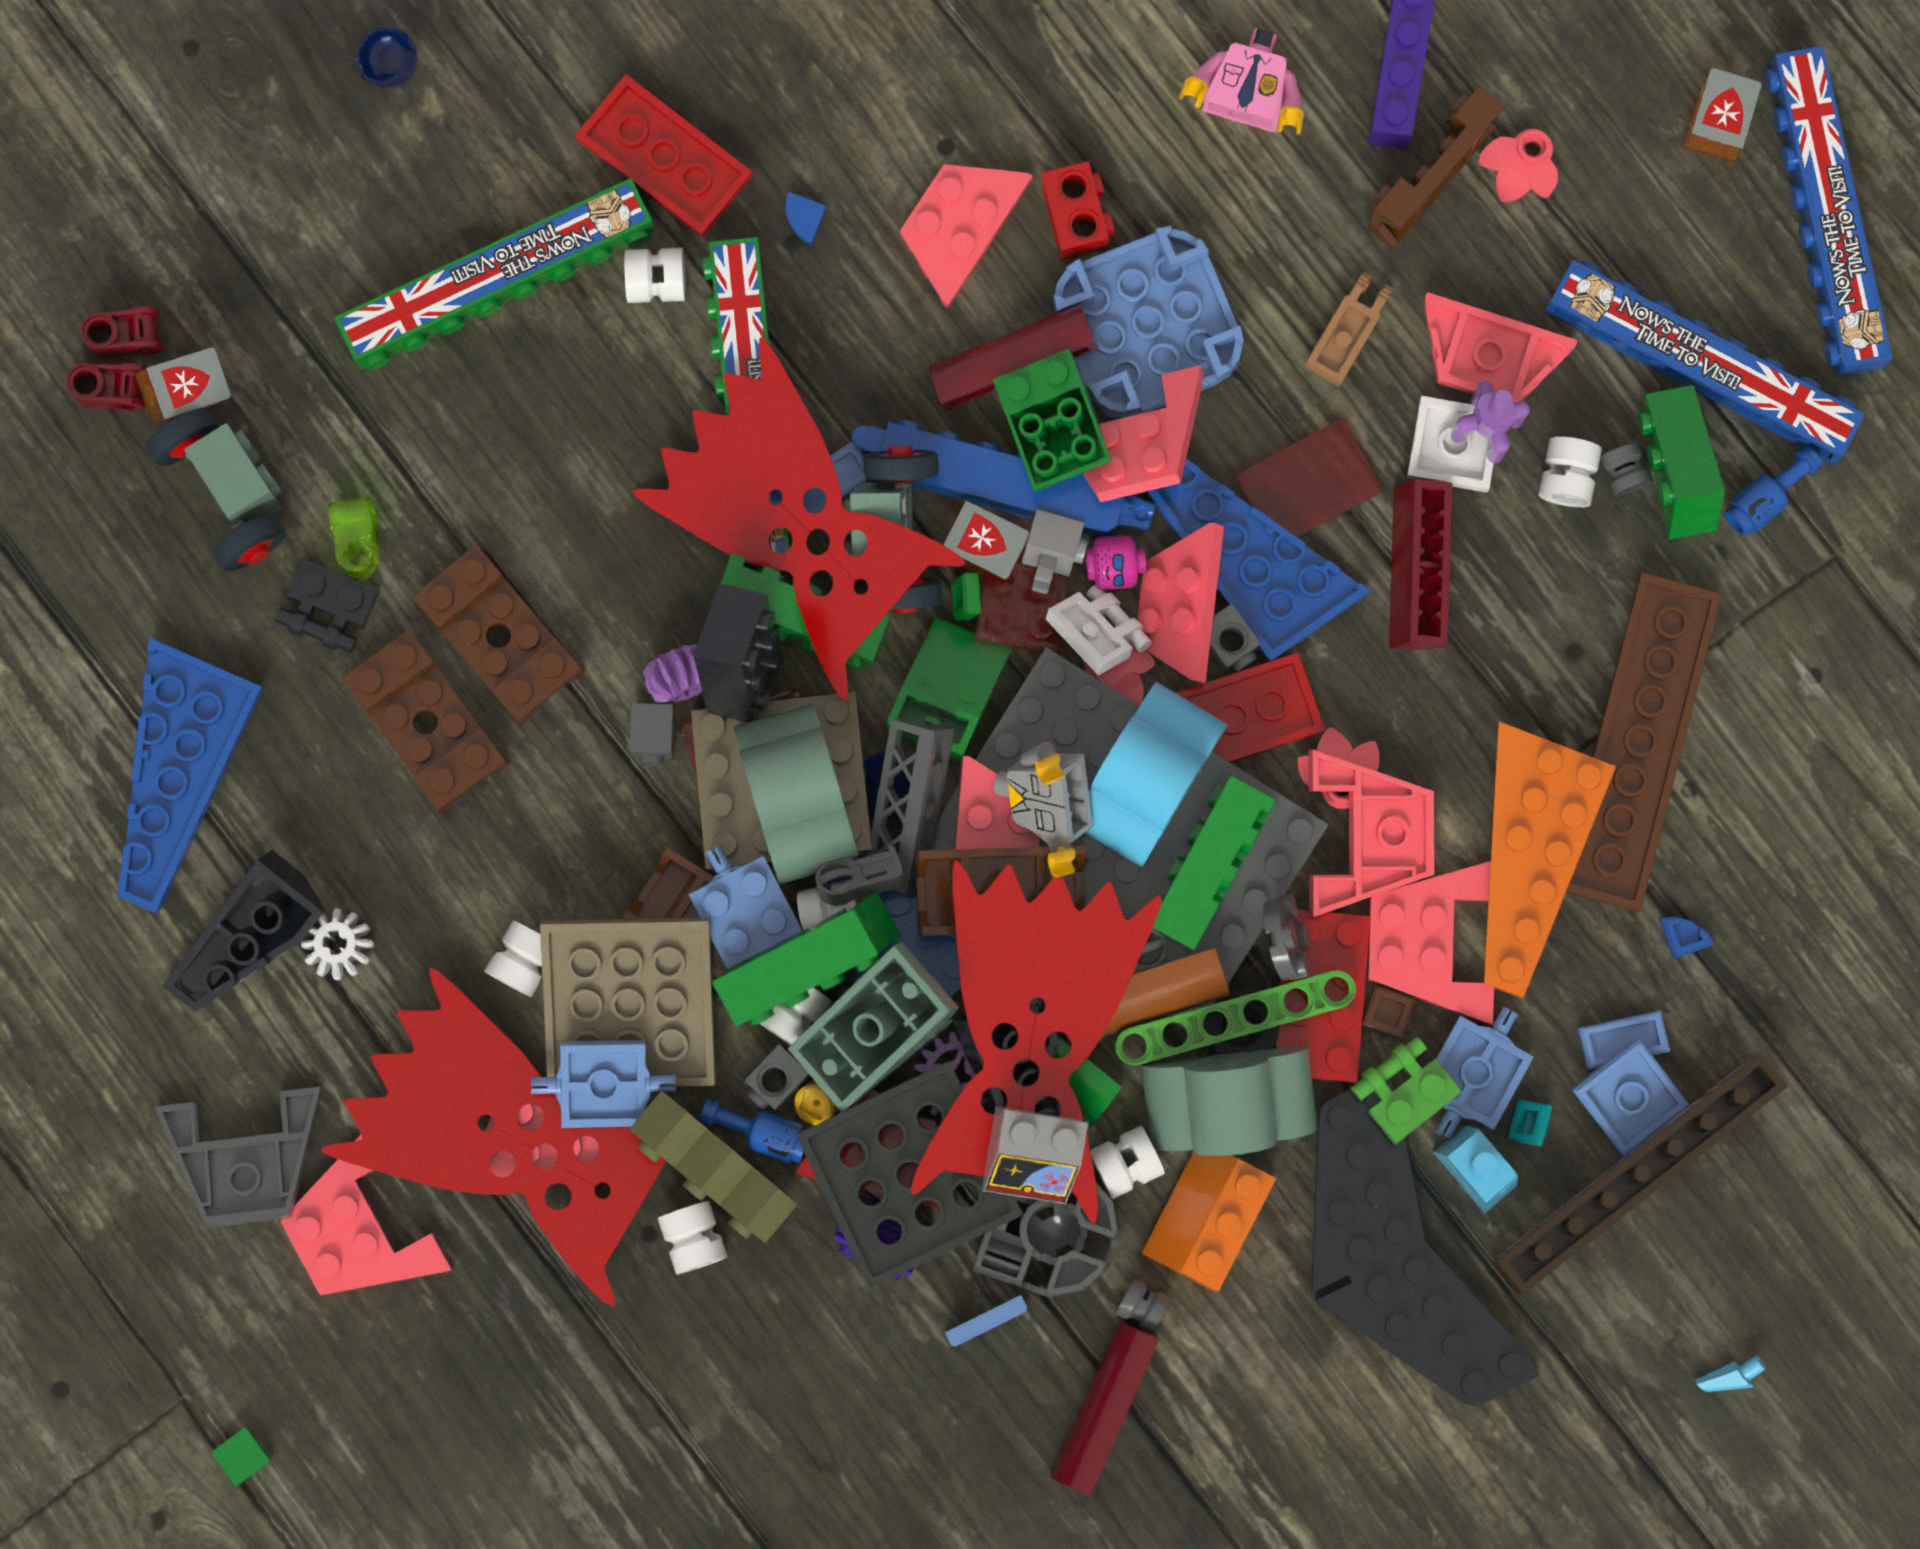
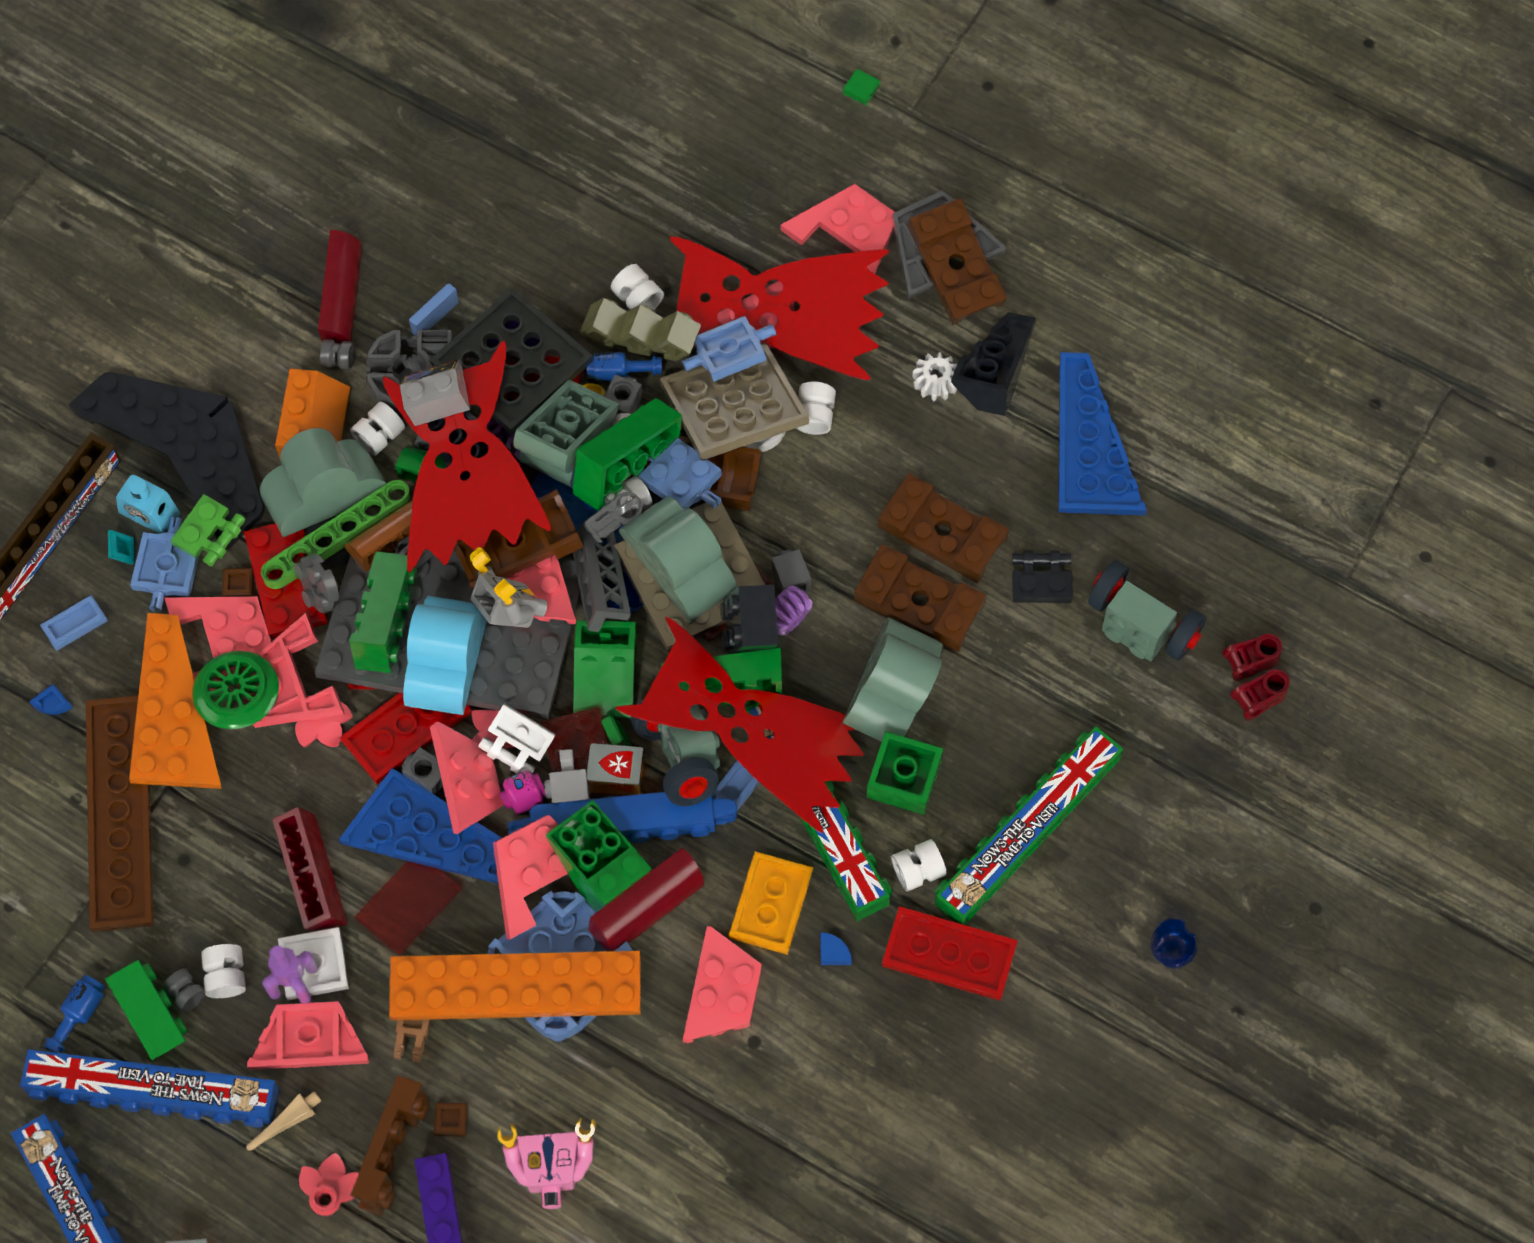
camera: 160 degrees right, 15 degrees down
piece [134,348,231,425] -> none
clear neon green piece [328,497,379,580] -> none
red brick [1040,161,1114,260] -> none
medium blue tile [1571,1038,1690,1156] -> none
none -> green piece [192,650,279,729]
none -> tan piece [246,1091,321,1151]
none -> orange plate [389,951,641,1020]
none -> reddish brown tile [434,1102,468,1137]
none -> light orange tile [729,851,813,955]
none -> sand green brick [842,617,943,742]
none -> green brick [867,731,943,815]
none -> reddish brown piece [907,198,1007,325]

